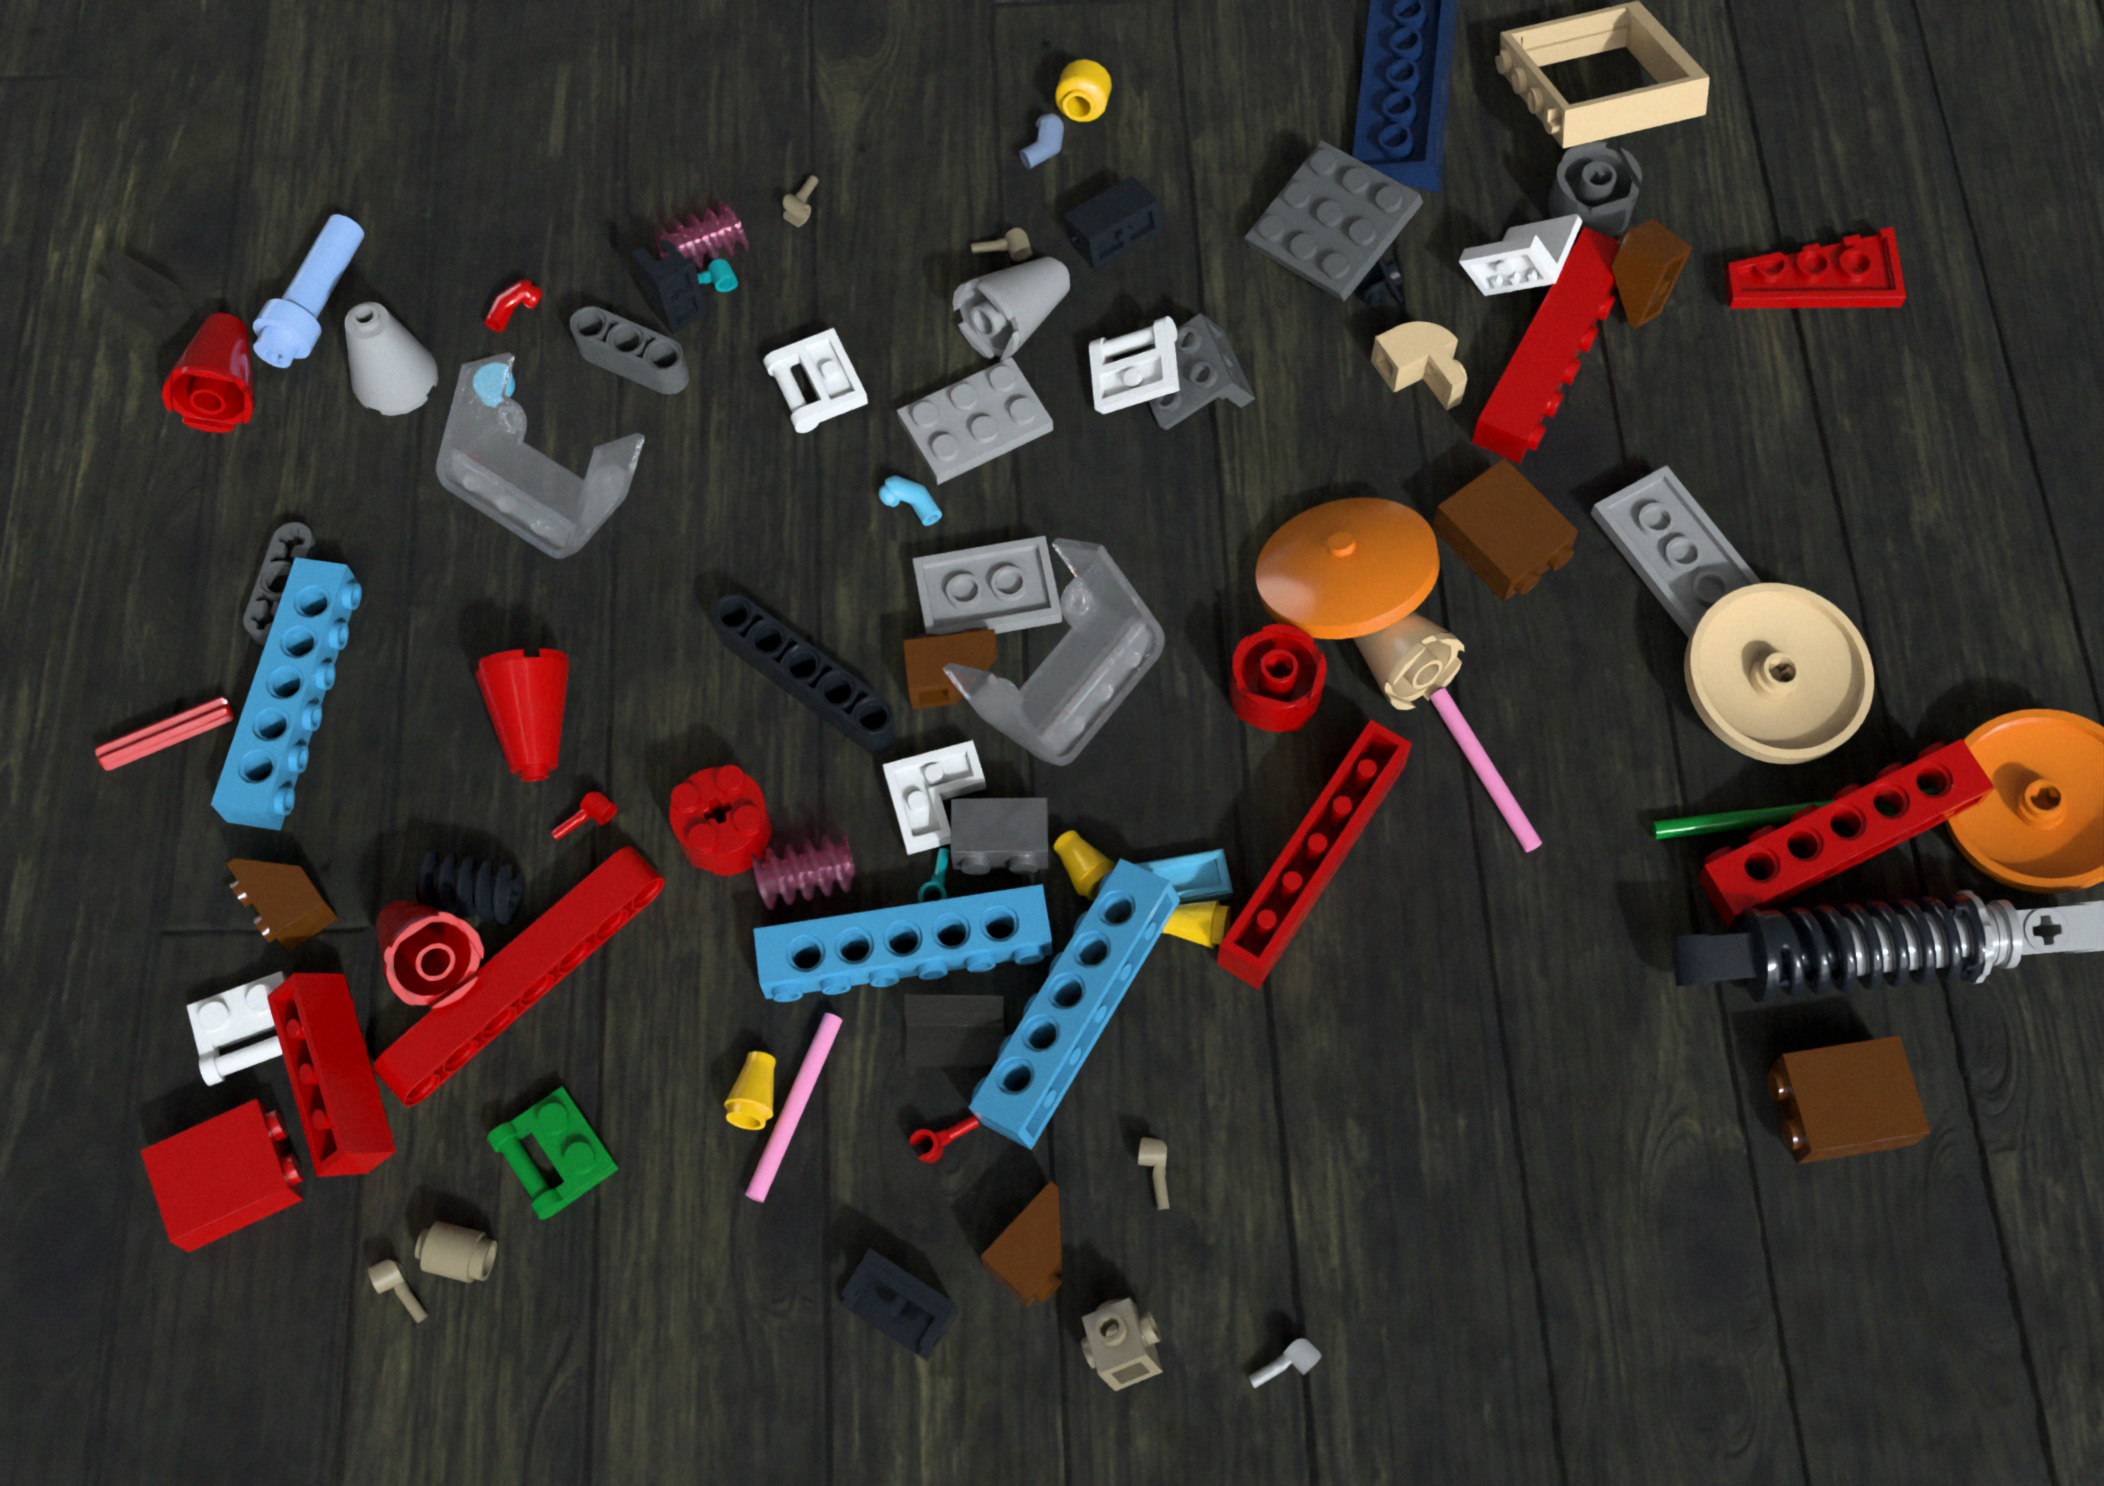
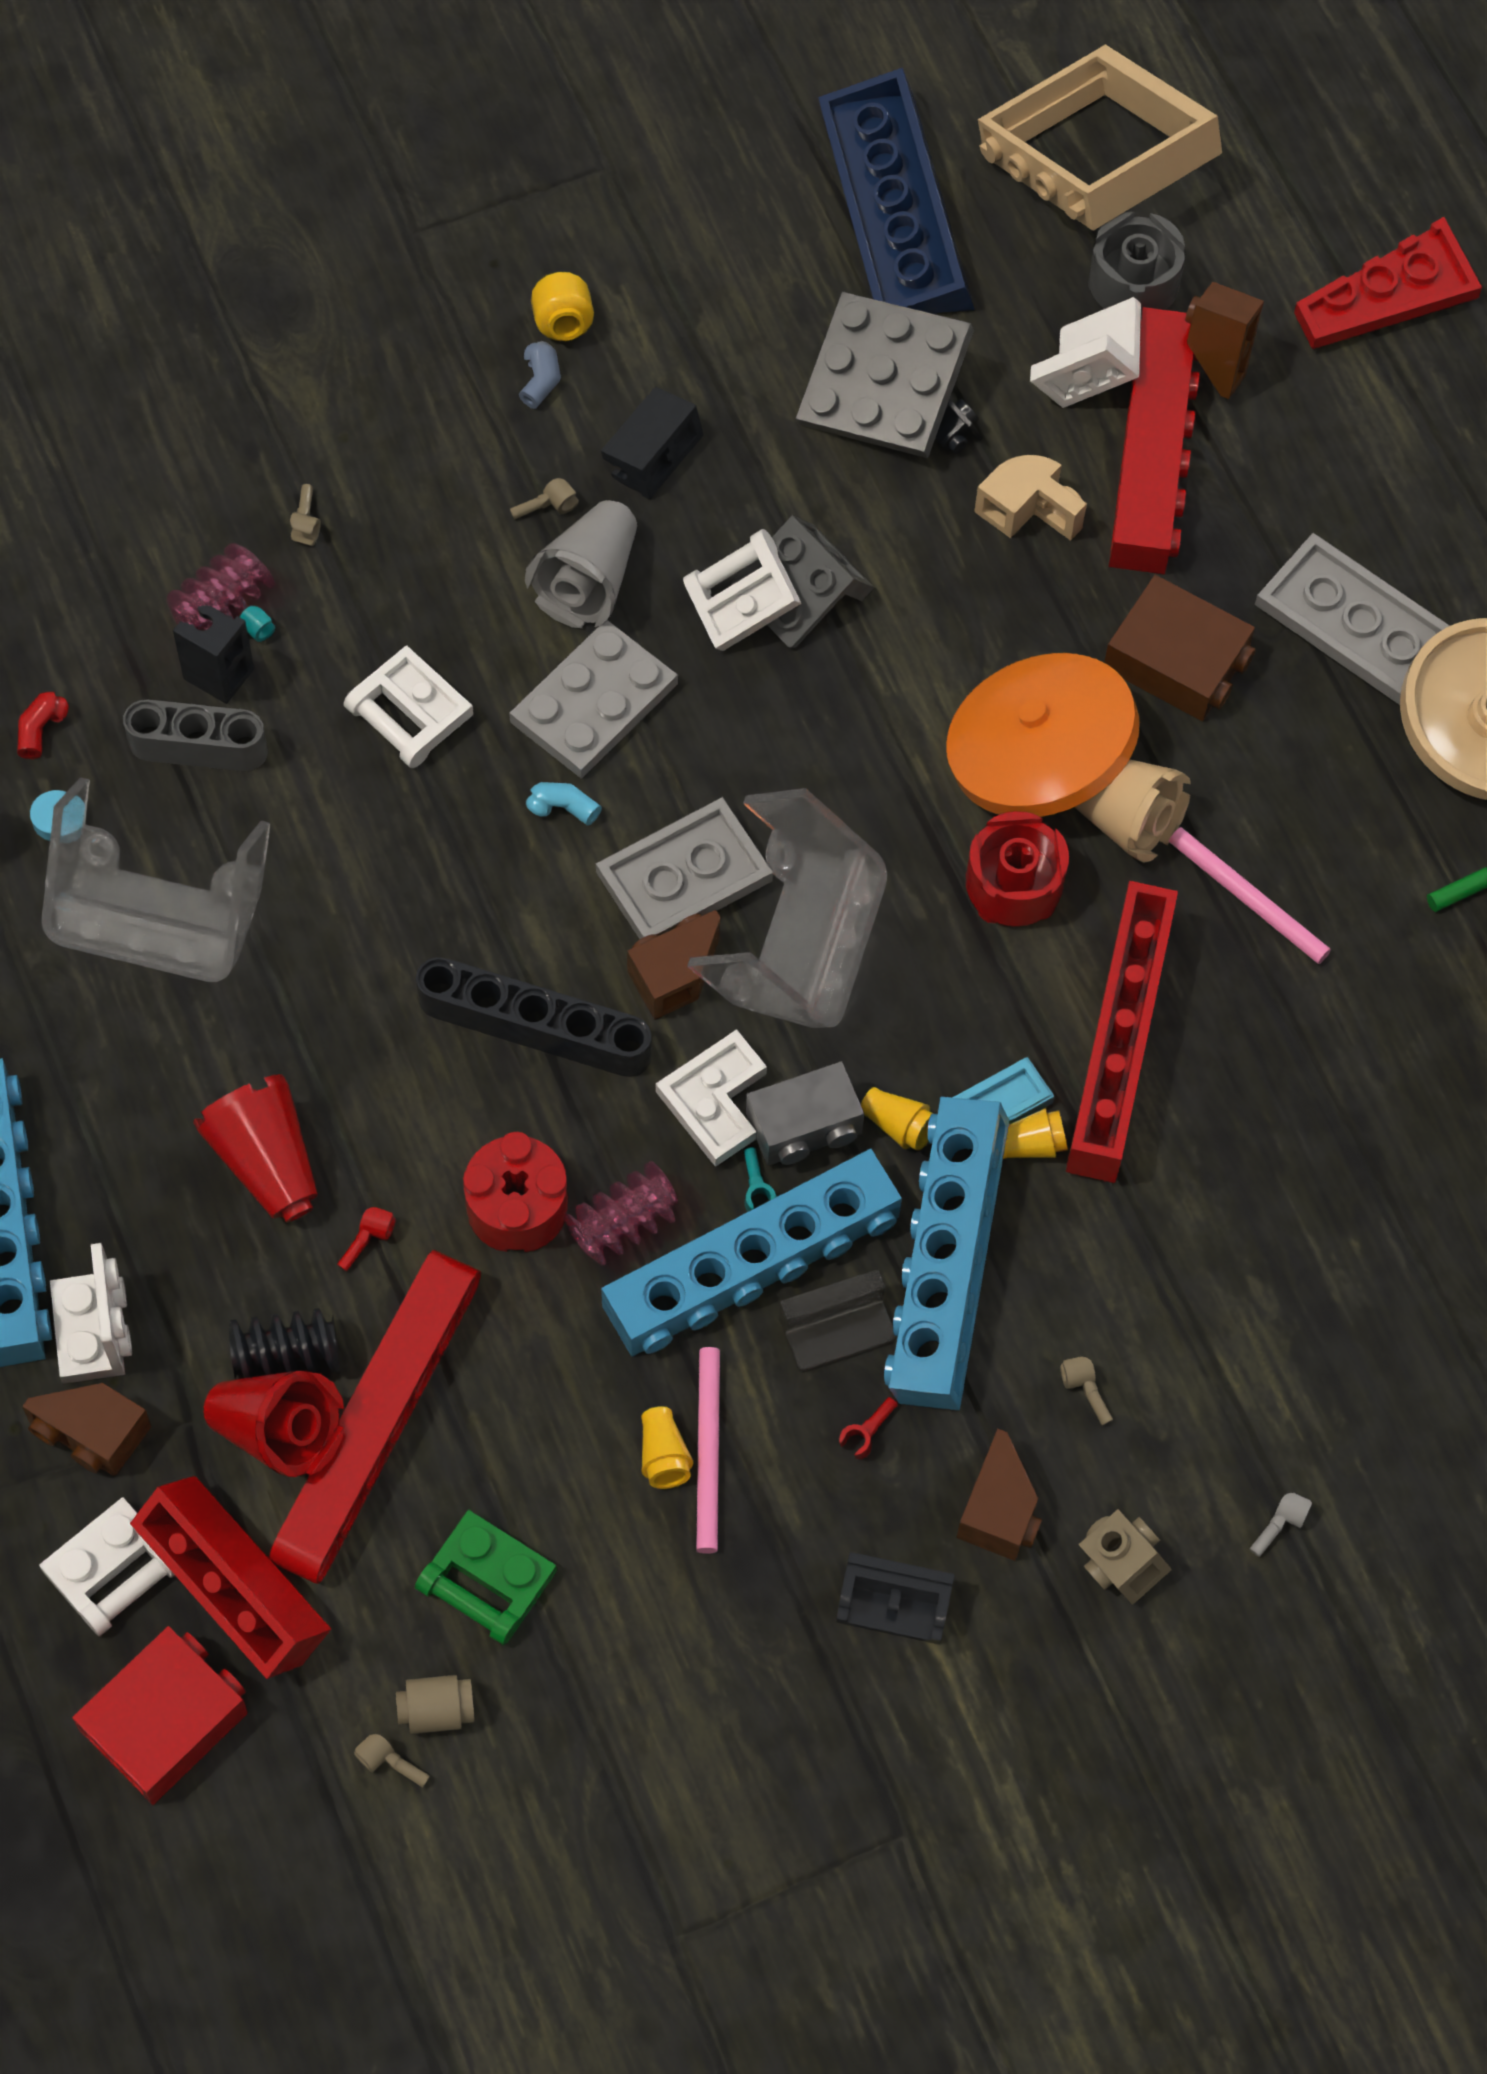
camera: 25 degrees left, 0 degrees up
none -> white bracket [50,1243,132,1384]

